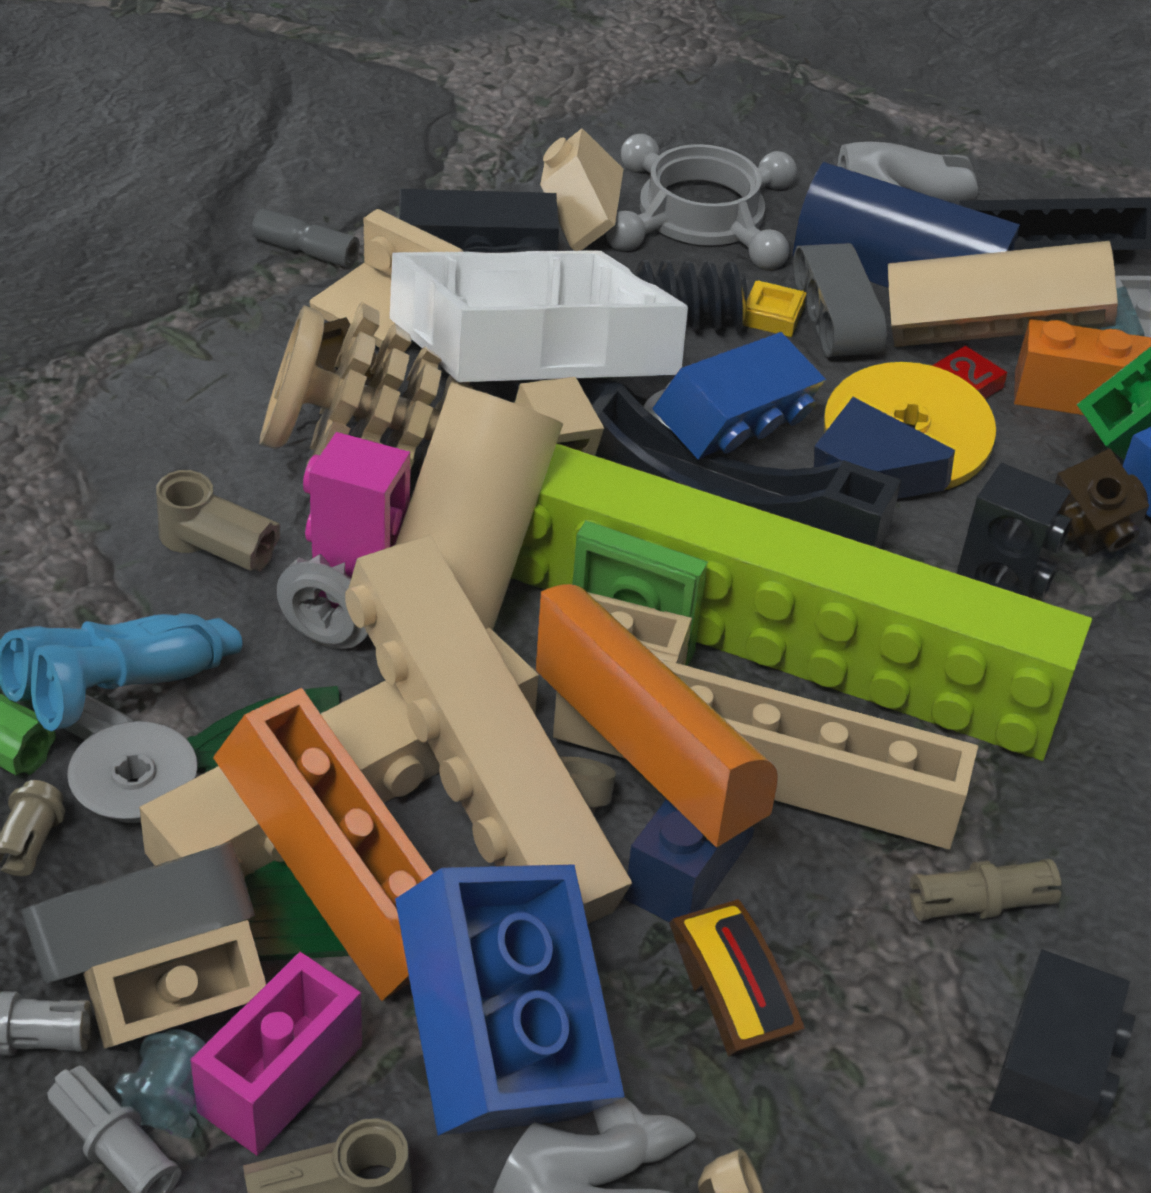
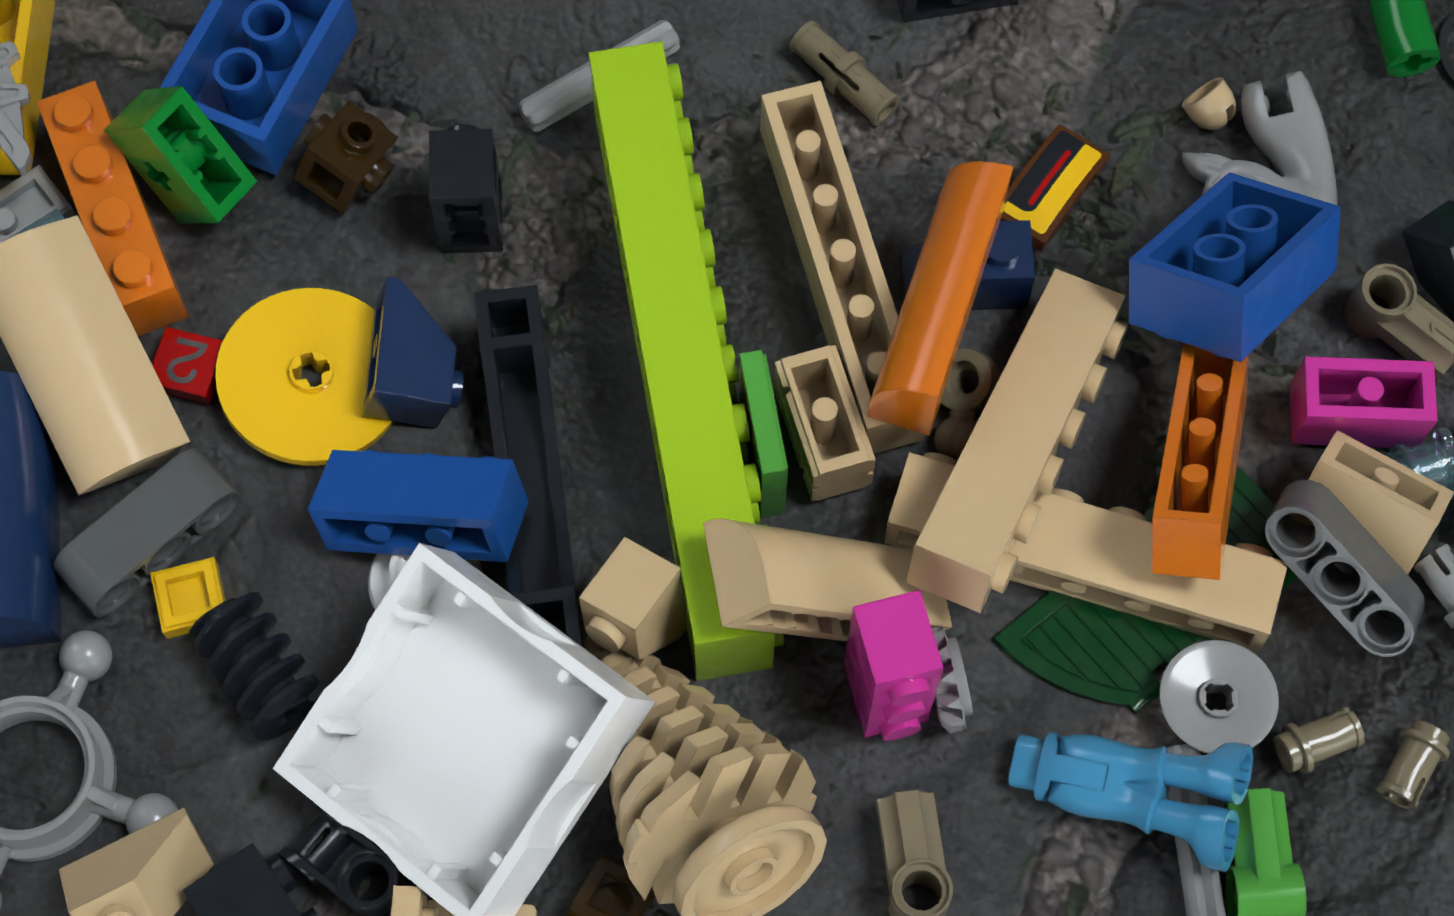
camera: 120 degrees left, 25 degrees up
none -> light grey axle [518,20,680,132]

